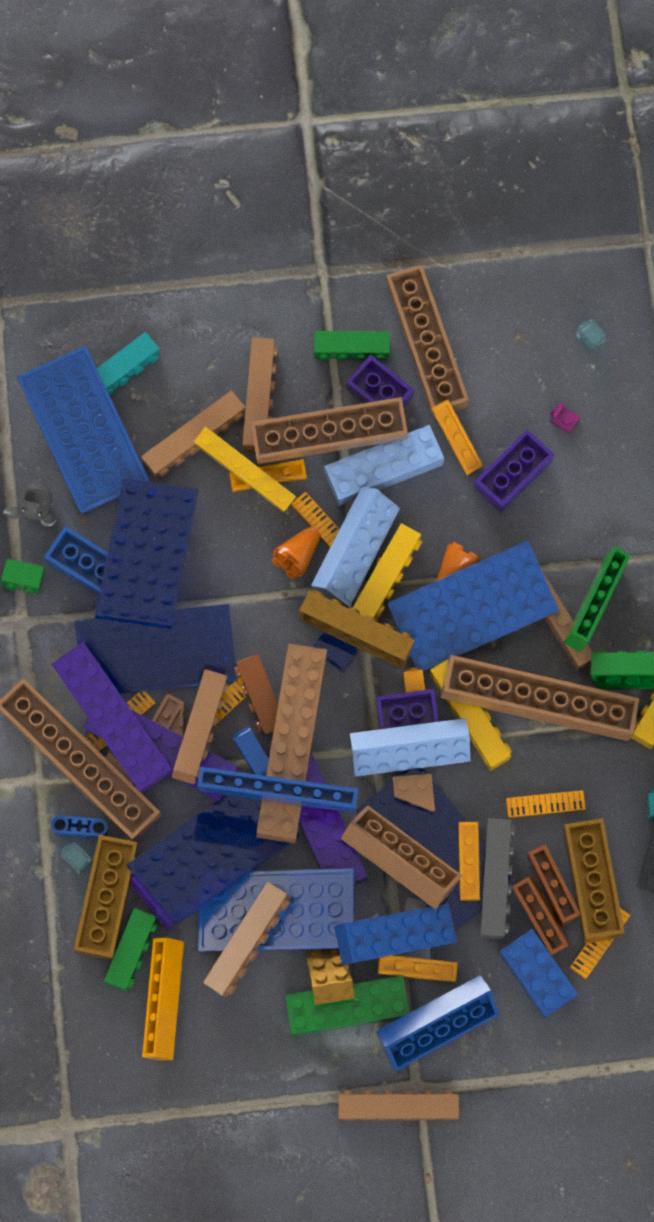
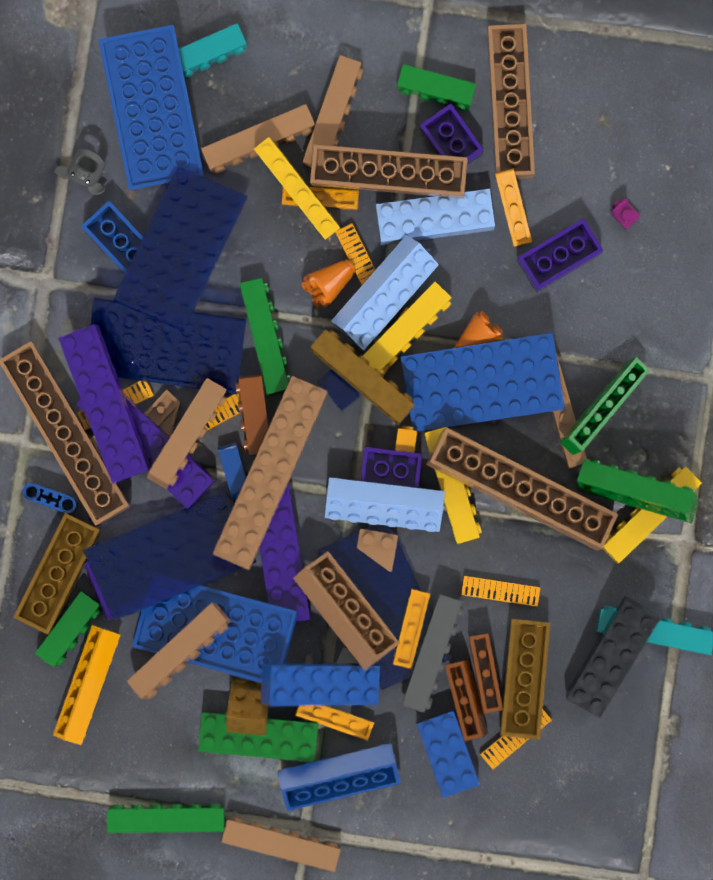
camera: 20 degrees right, 10 degrees up
green brick [1,559,45,594] -> none
clear light blue brick [60,842,92,874] -> none
blue brick [198,767,358,813] -> none
clear light blue brick [576,319,606,352] -> none
none -> green brick [107,803,225,833]
none -> green brick [240,278,291,396]

